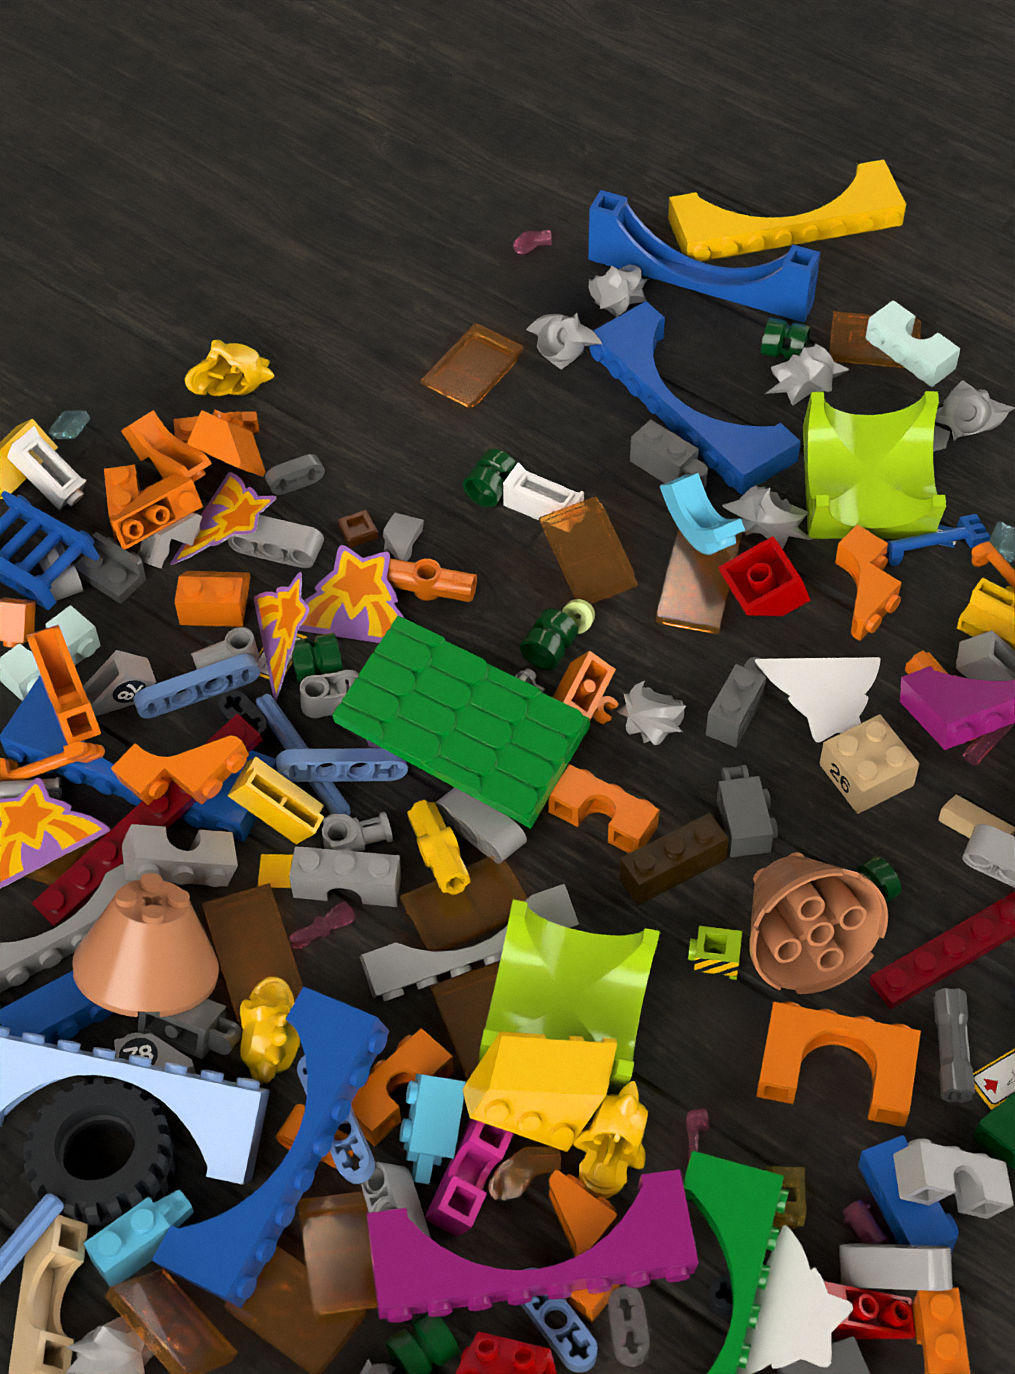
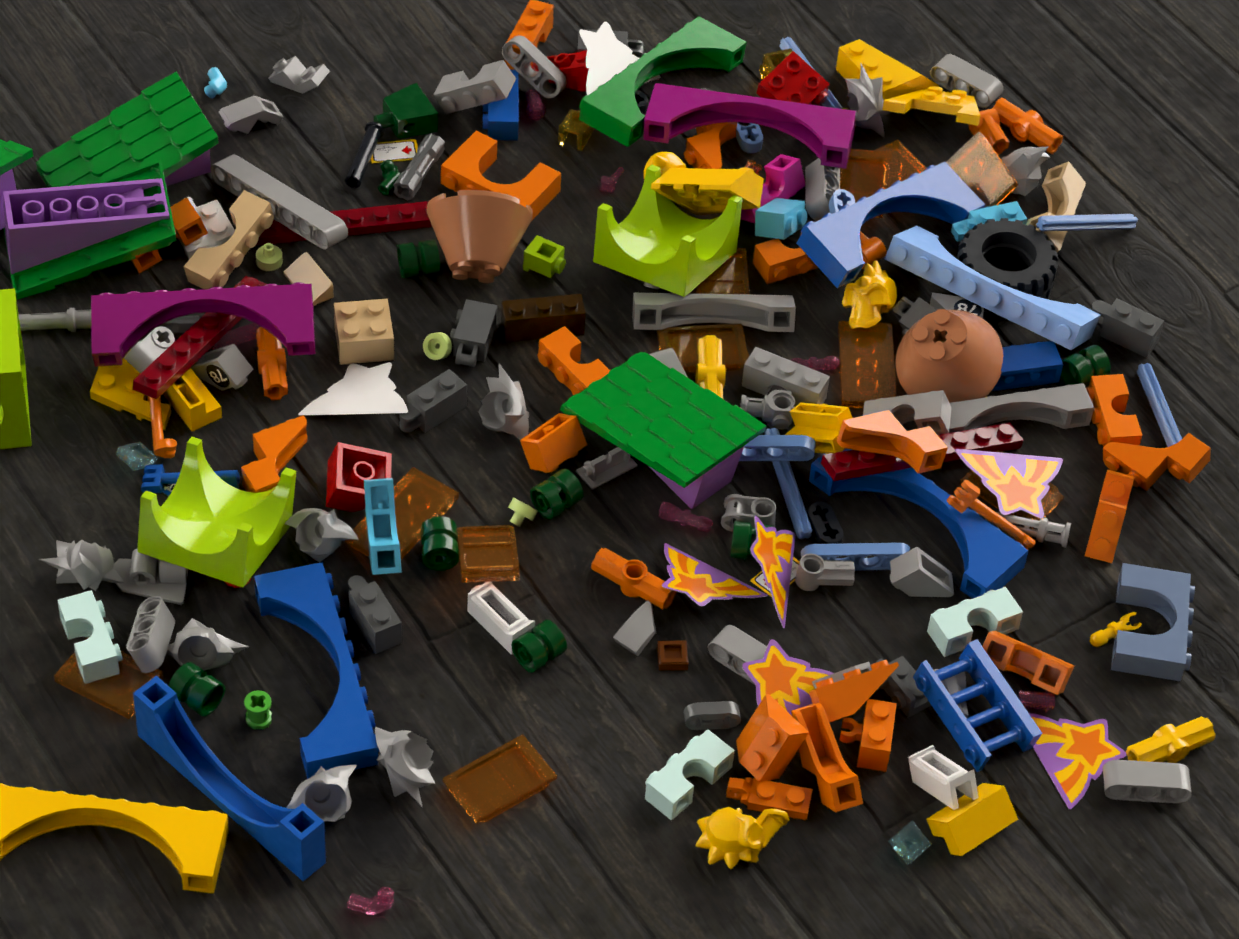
camera: 165 degrees left, 5 degrees down
orange arch [26,625,101,744] -> none
orange slope [175,571,251,627] -> none
none -> light grey beam [126,596,175,673]
none -> bright green bush [244,690,272,729]
none -> dark green arm [378,160,400,196]
none -> dark green wheel [420,516,459,571]
none -> yellowish green tile [423,332,452,360]
none -> light aqua arch [645,729,735,821]

